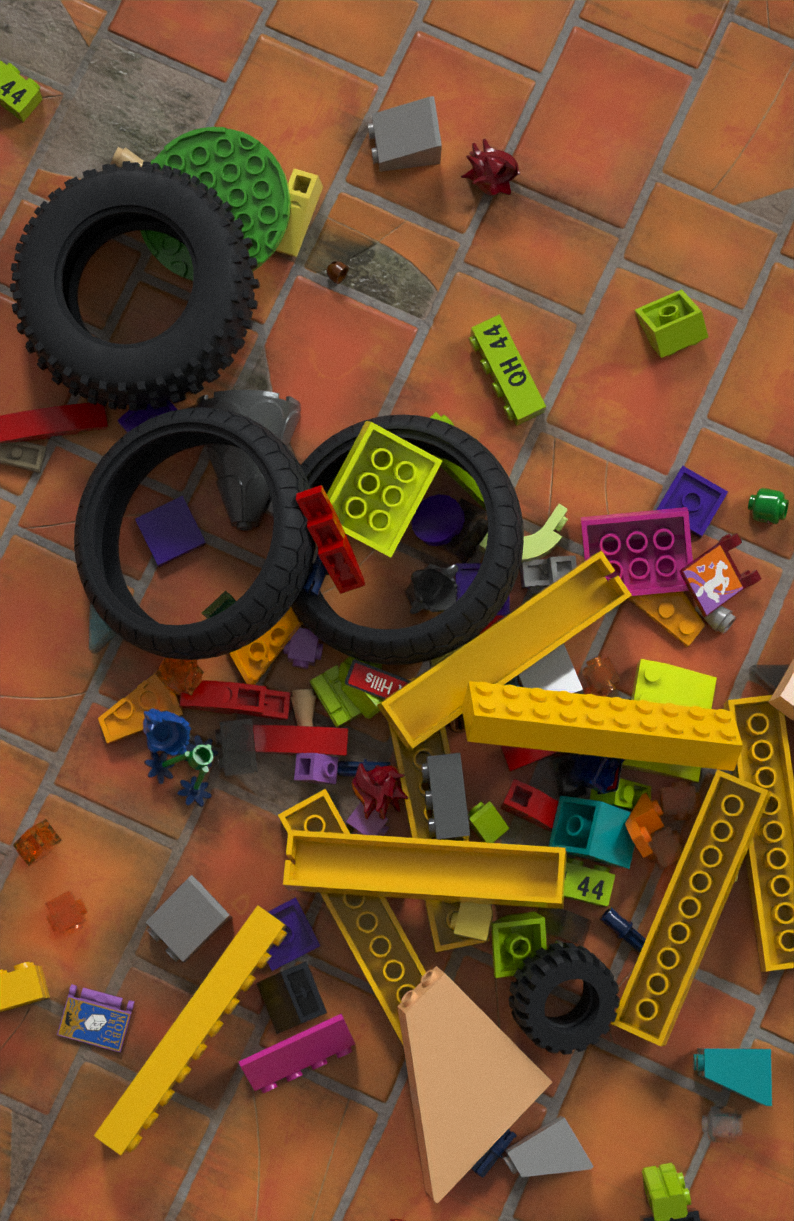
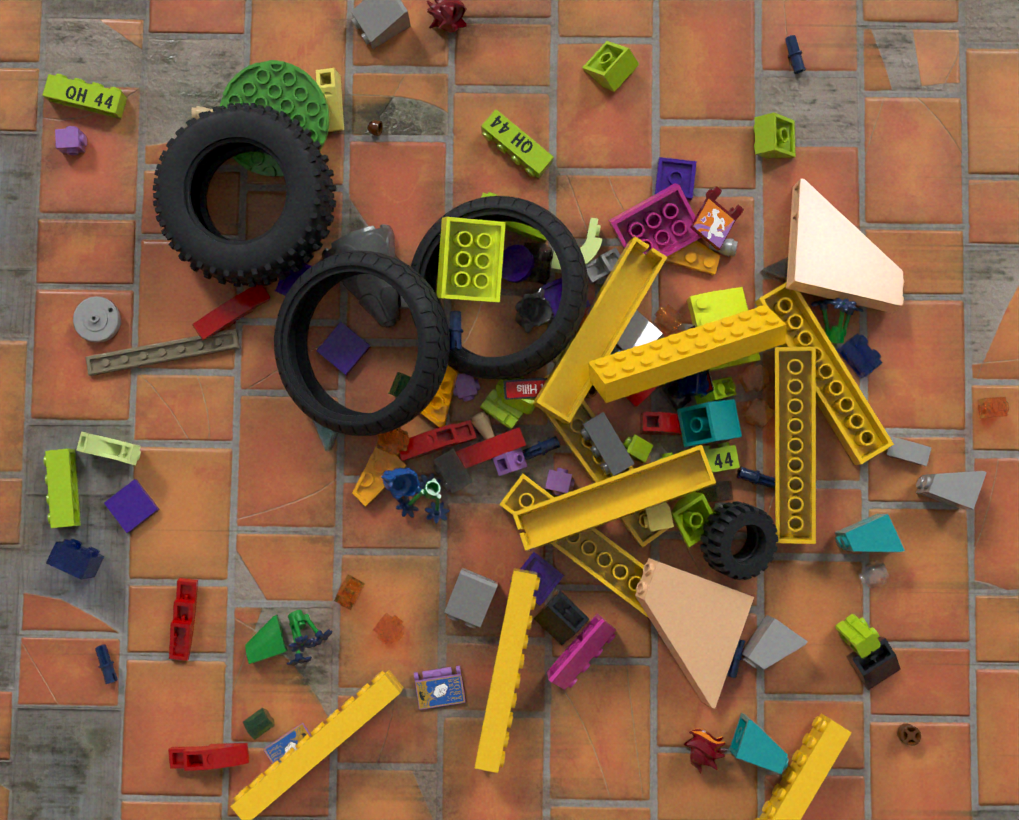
camera: 20 degrees left, 5 degrees up
red slope [296,485,365,594] -> none
dark red hair [352,763,409,819] -> none
orange slope [625,793,664,858] -> none
green head [748,488,789,525] -> none

